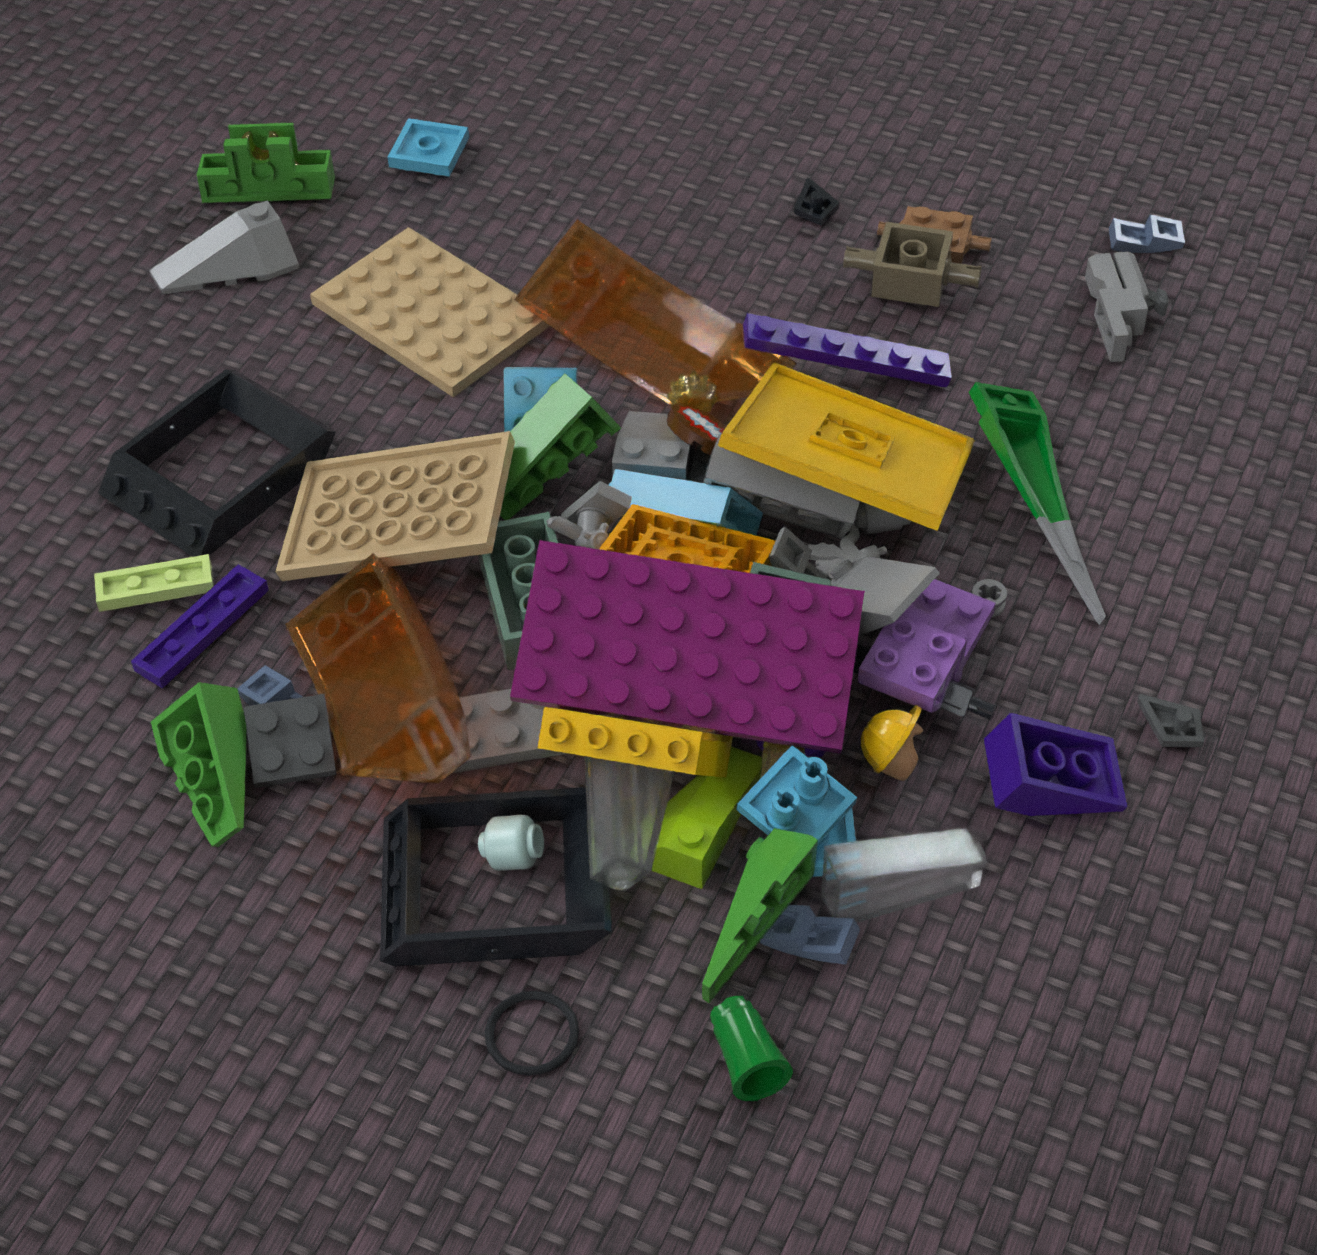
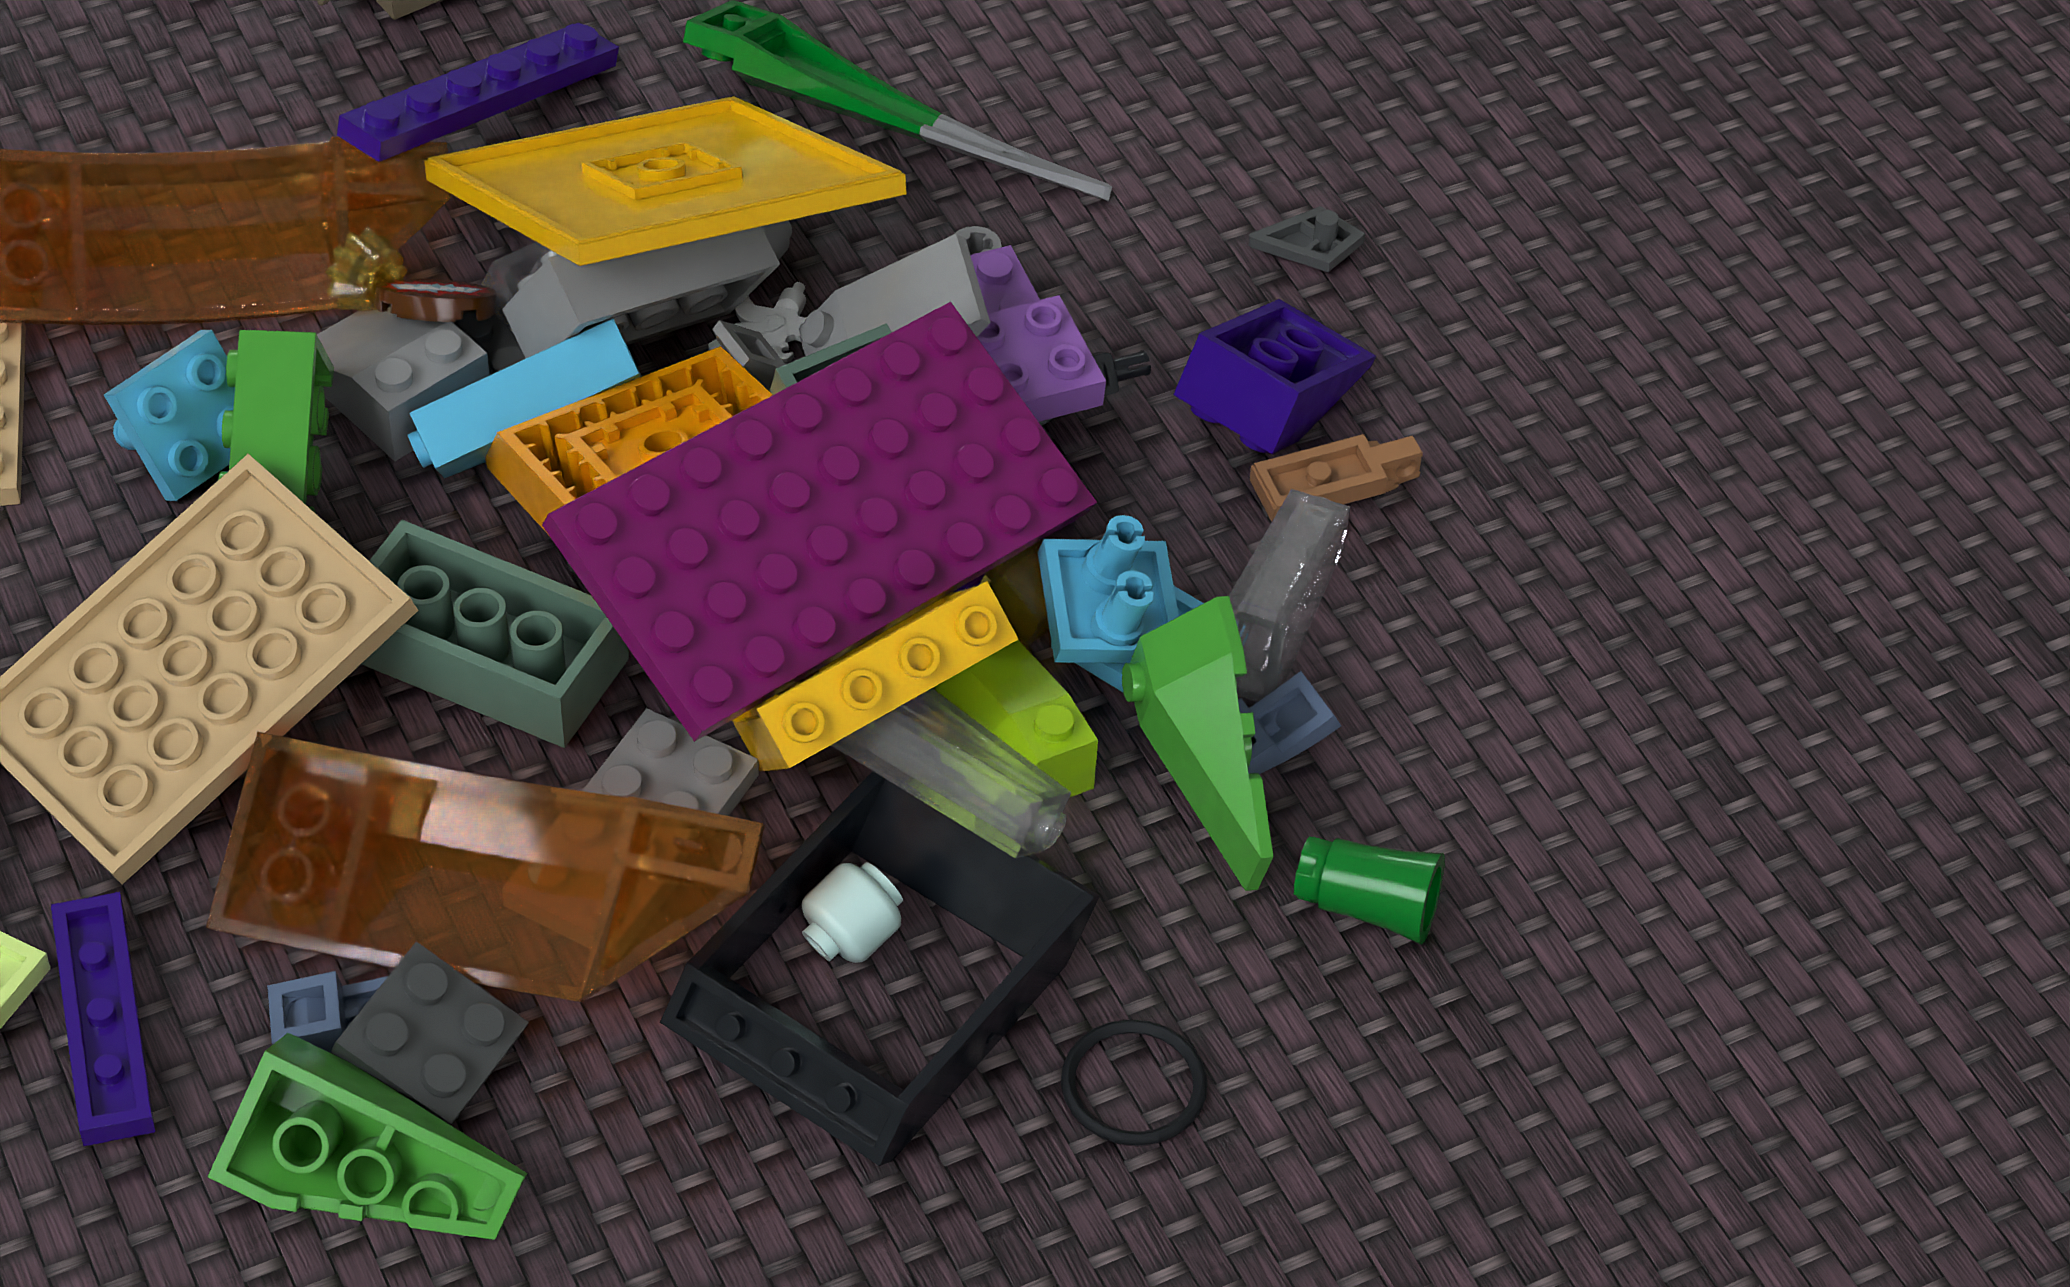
camera: 55 degrees left, 0 degrees up
light grey piece [546,481,632,549] -> none
yellow piece [861,705,923,781] -> none
none -> medium nougat hinge [1250,434,1423,524]

